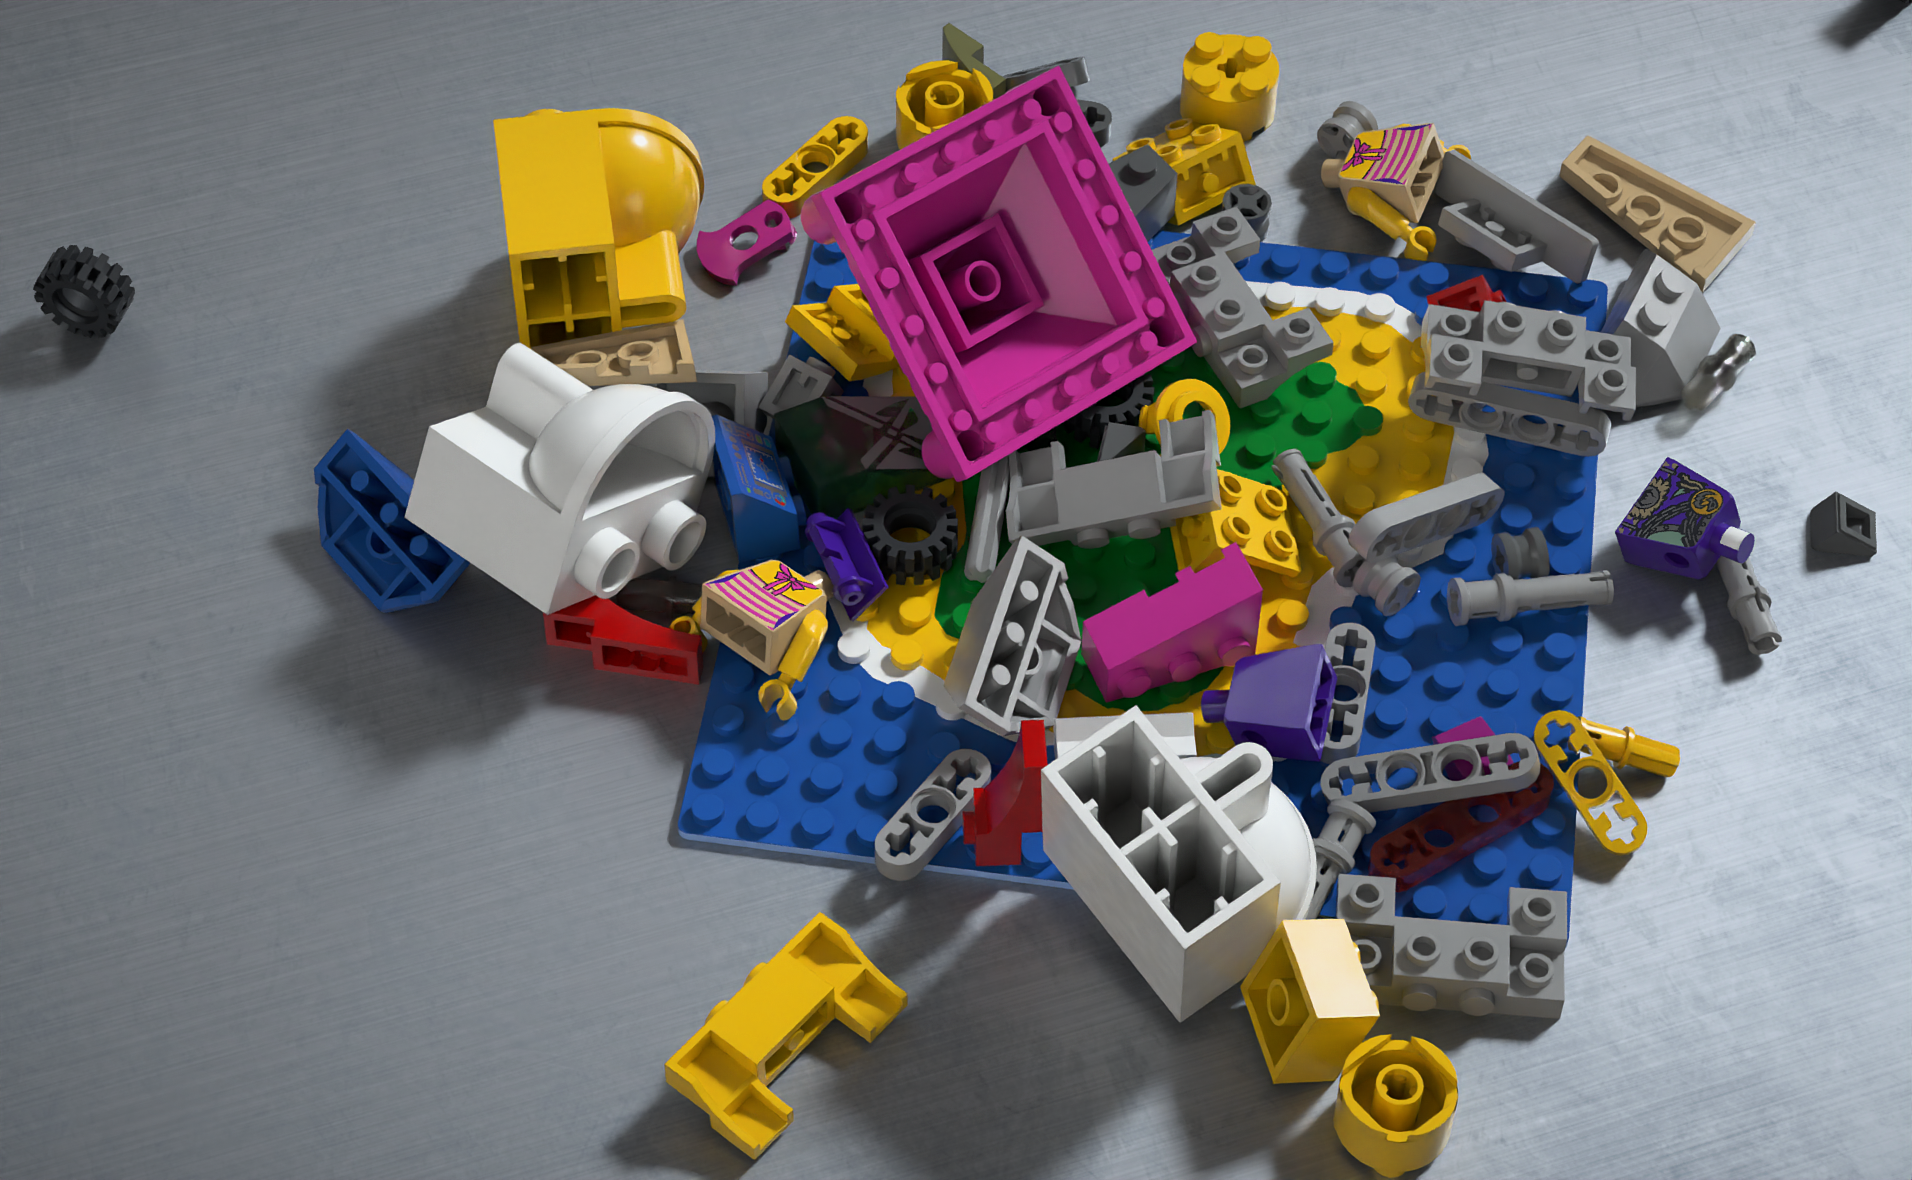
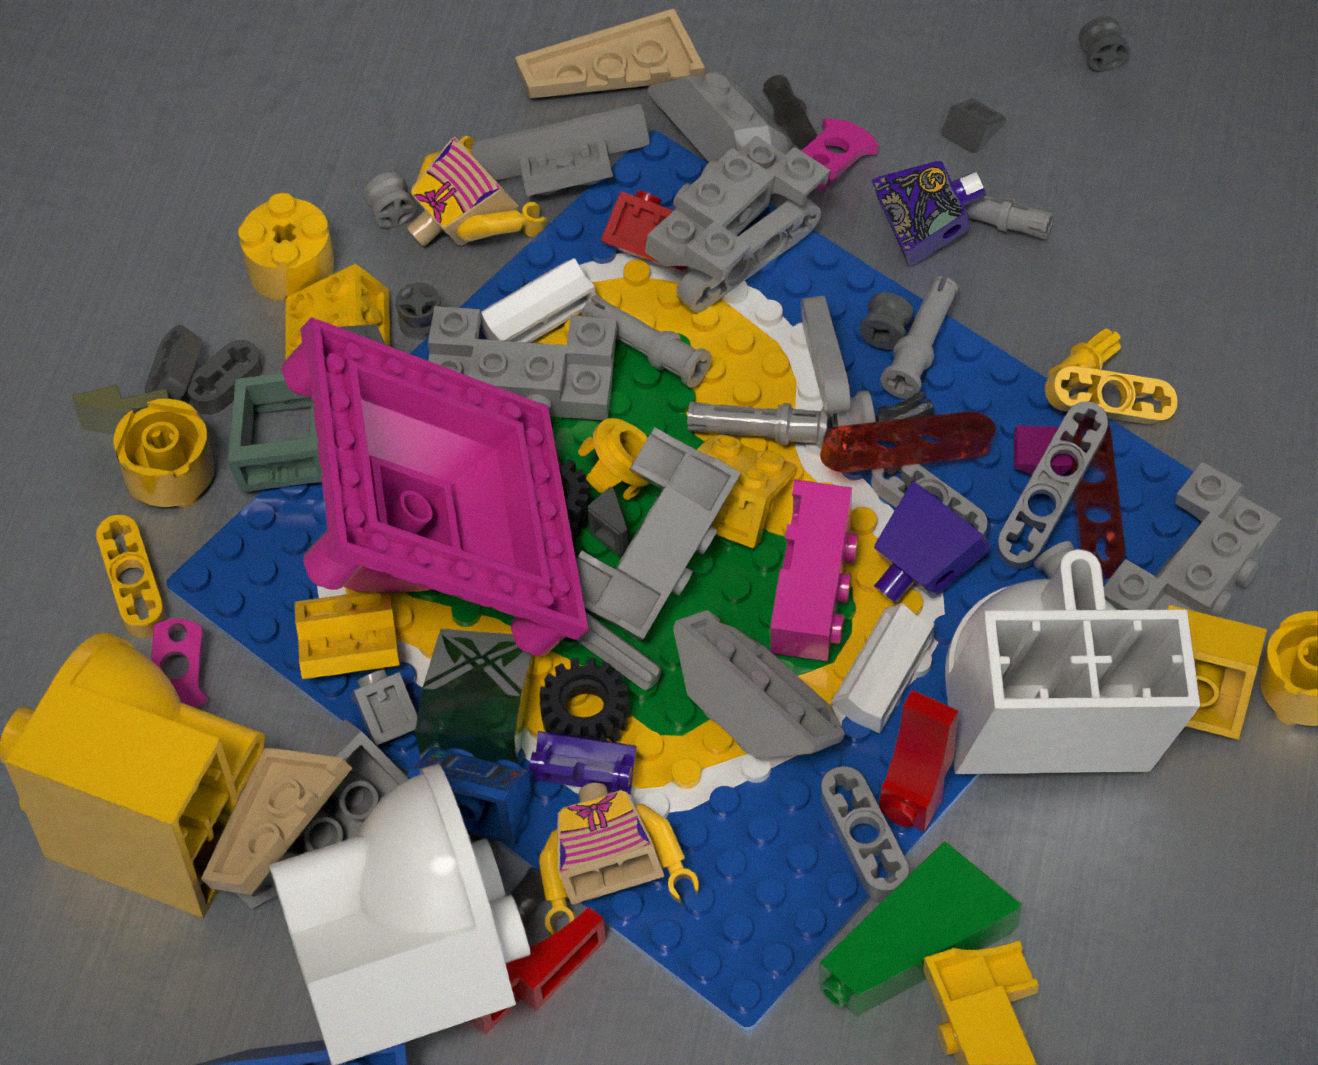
camera: 55 degrees left, 5 degrees up
none -> white piece [480,258,596,343]
none -> light grey pin [582,295,712,388]
none -> dark pink piece [801,118,879,190]
none -> green slope [819,841,1022,1017]
none -> clear red beam [820,412,996,472]
none -> clear smoke pin [875,391,934,441]

